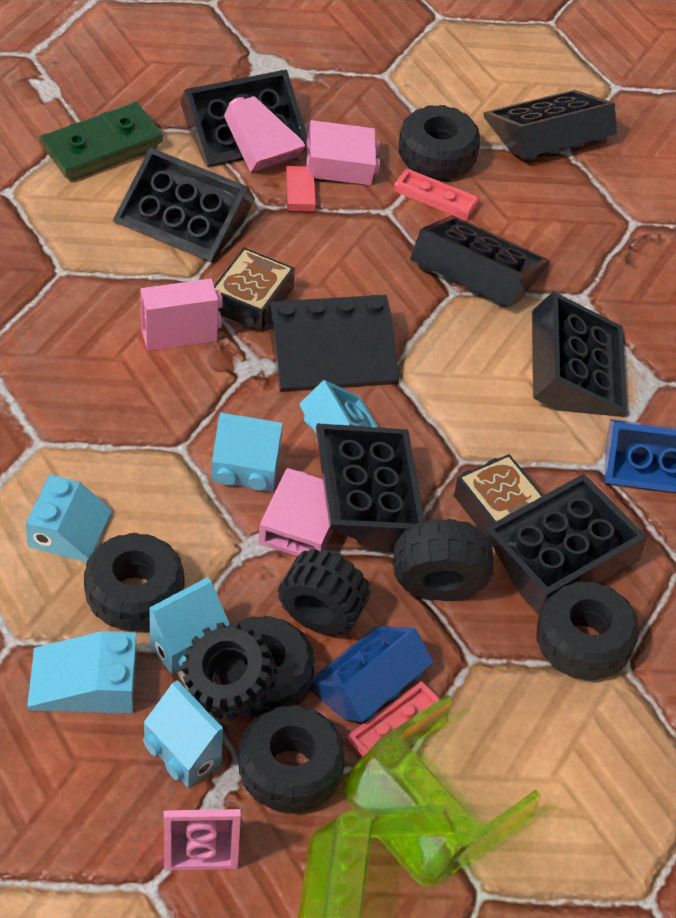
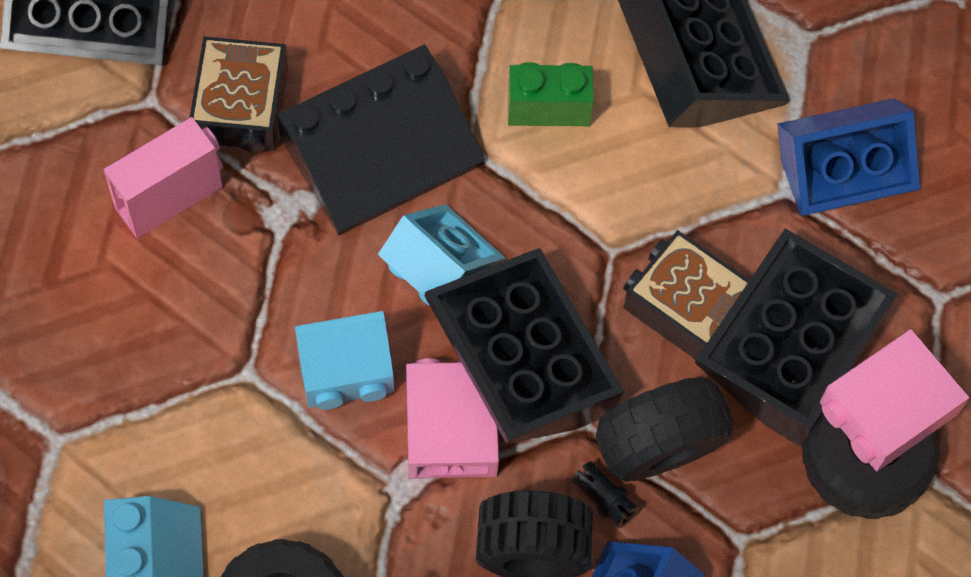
camera: 20 degrees left, 15 degrees up
none -> green brick [508,62,594,126]
none -> black pin [572,461,639,528]
none -> bright pink brick [820,329,969,472]

